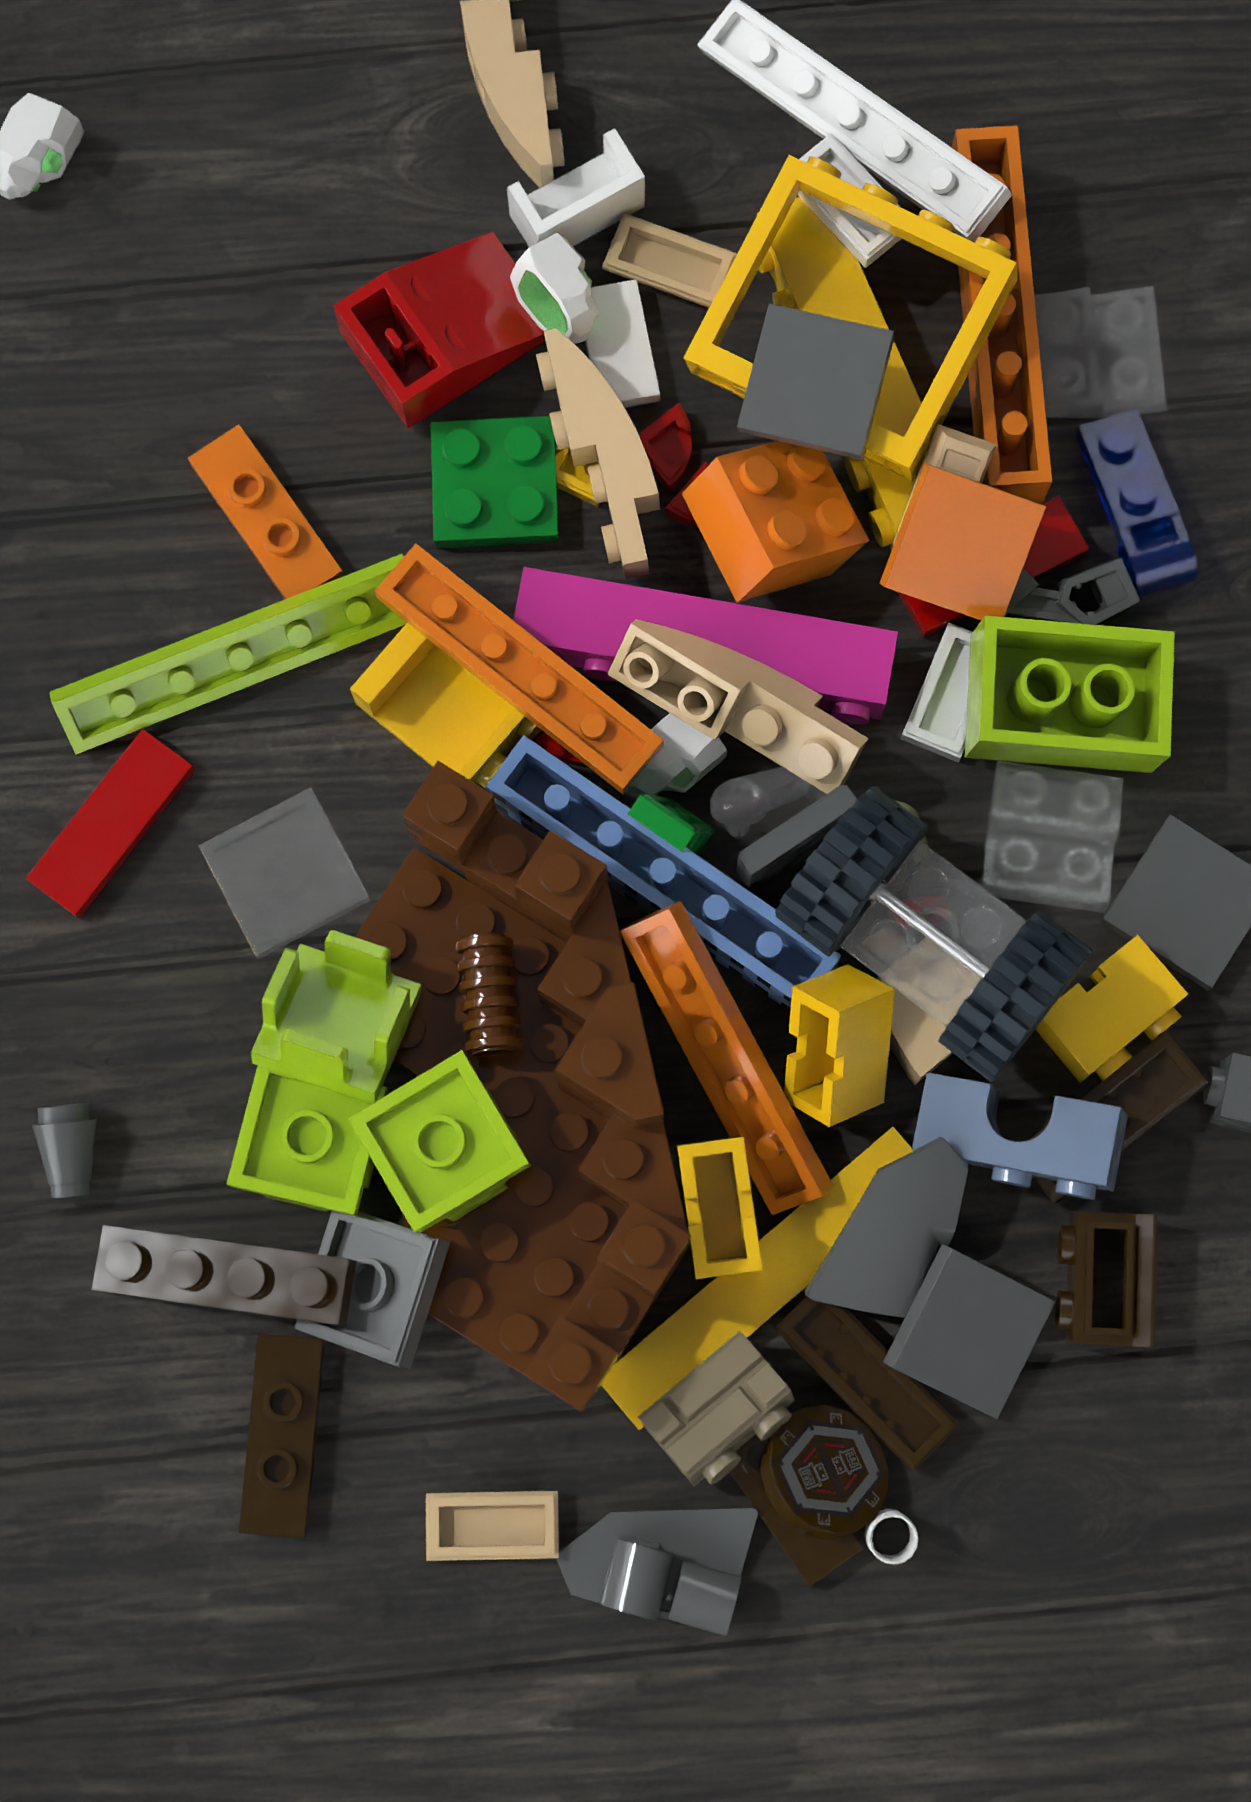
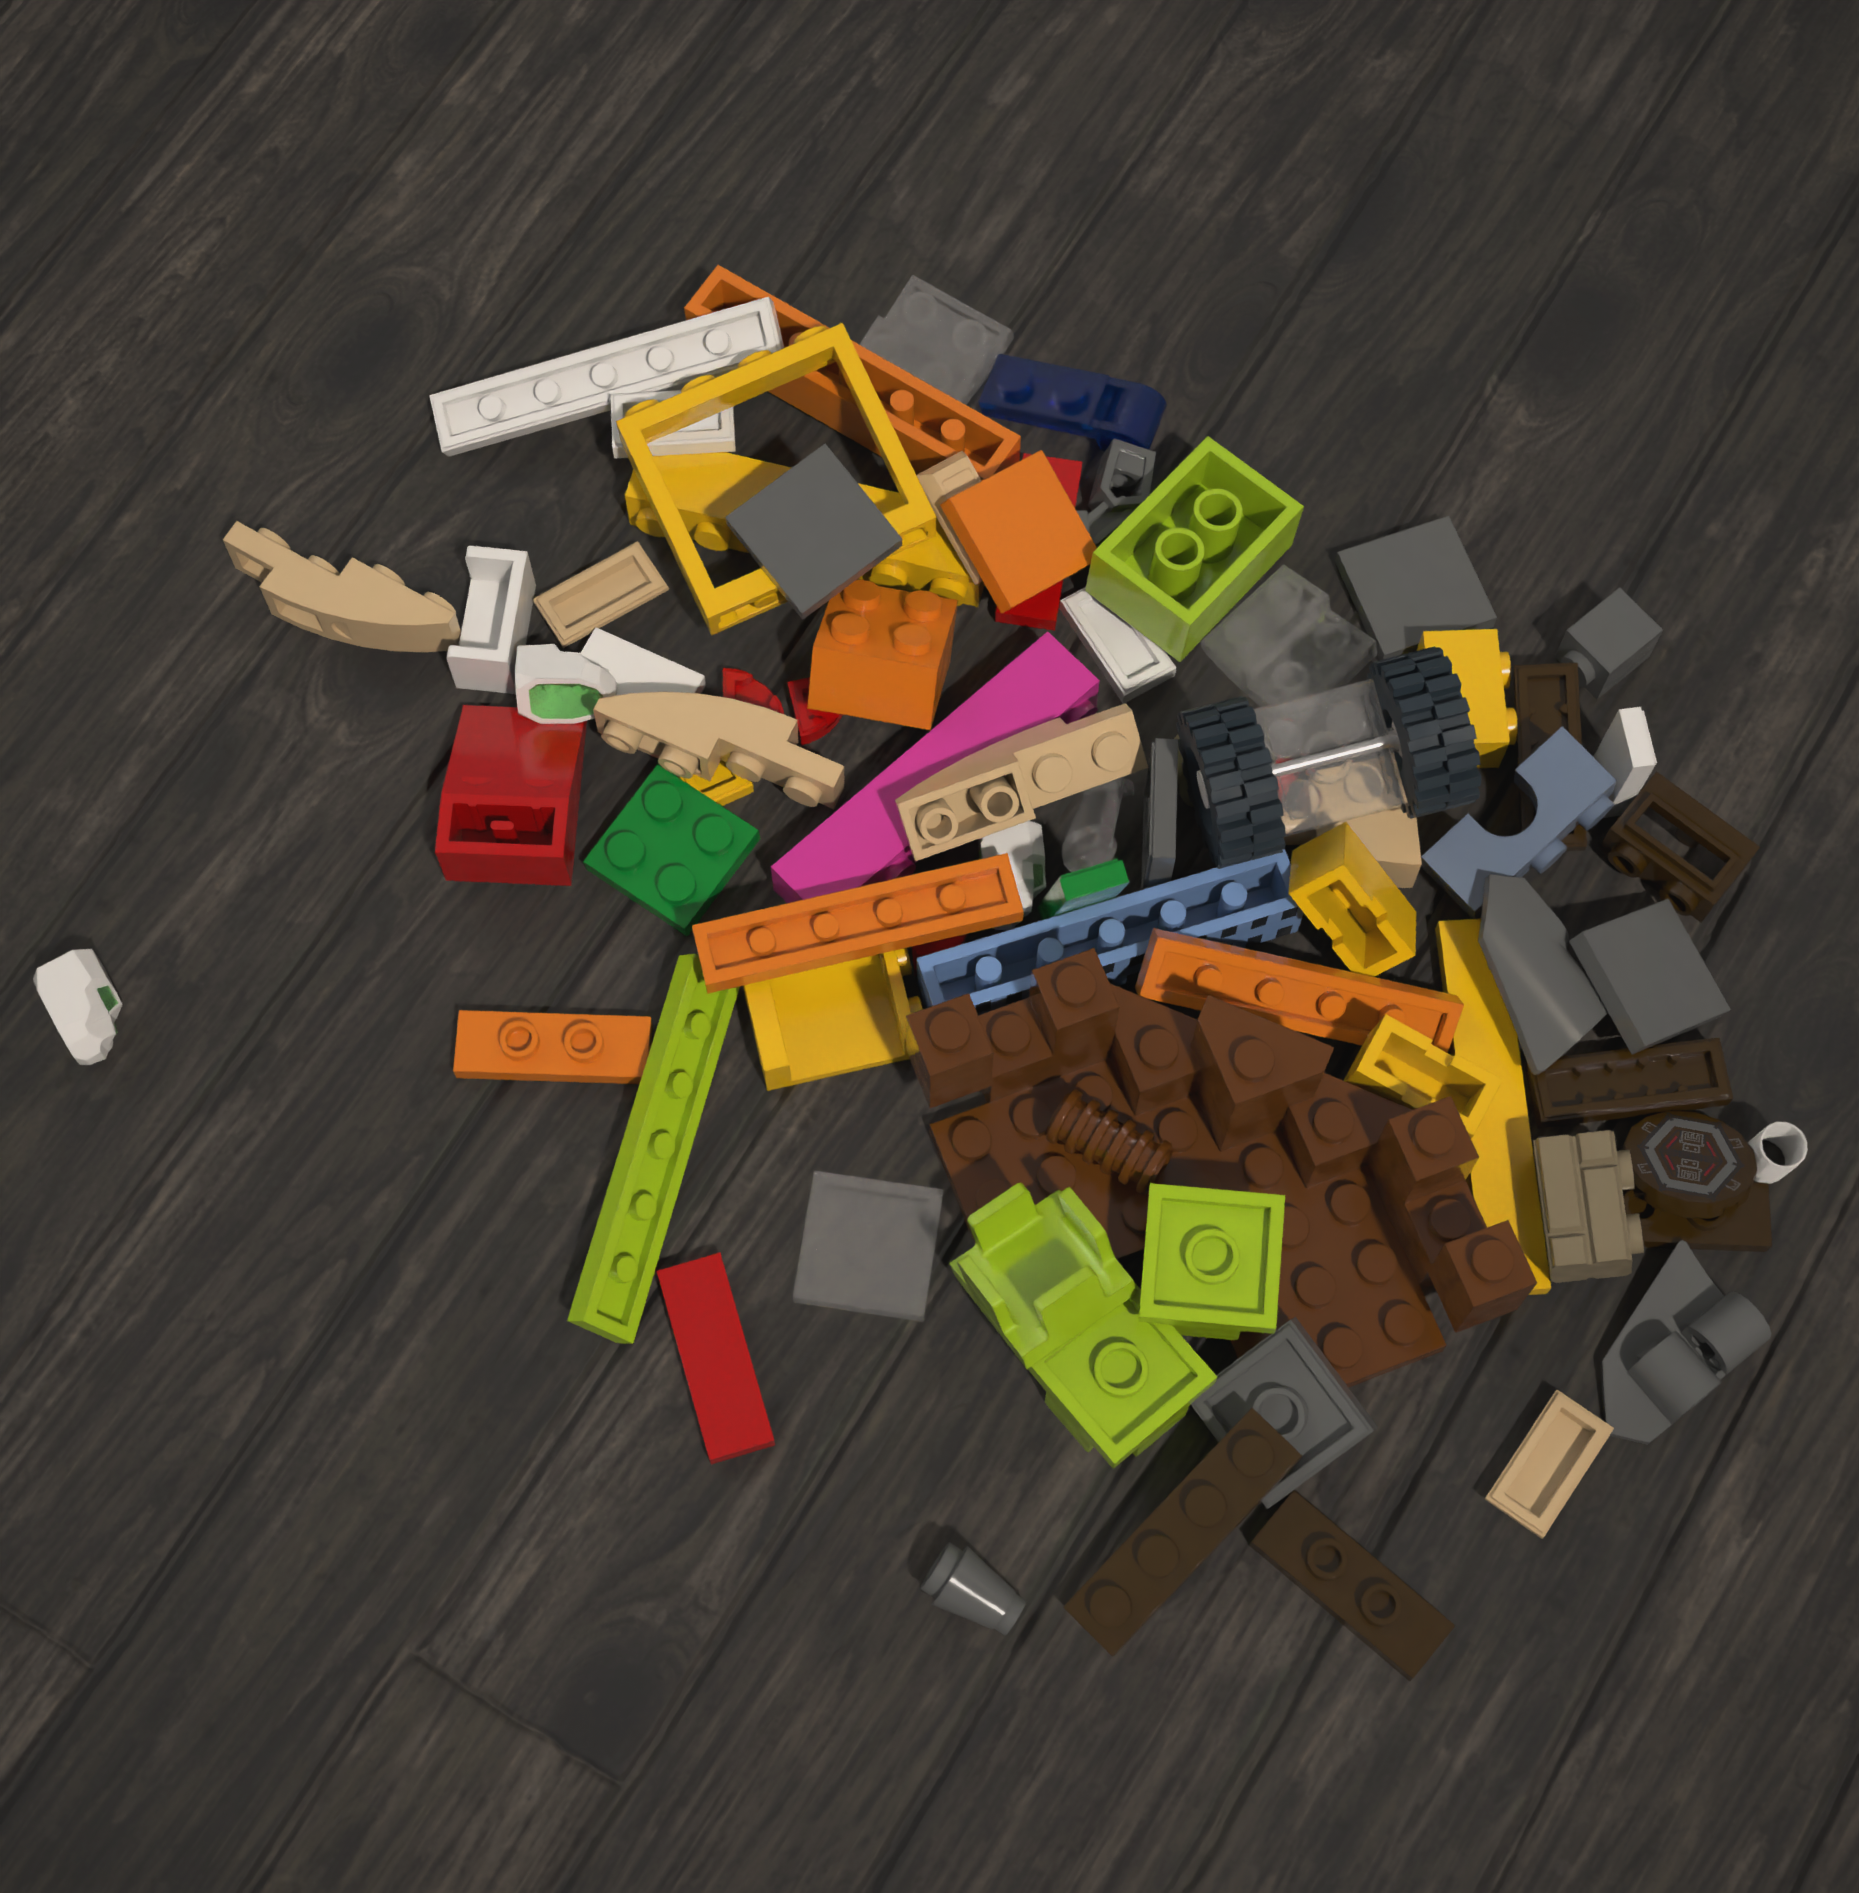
camera: 55 degrees left, 10 degrees down
none -> white tile [1593,707,1657,818]

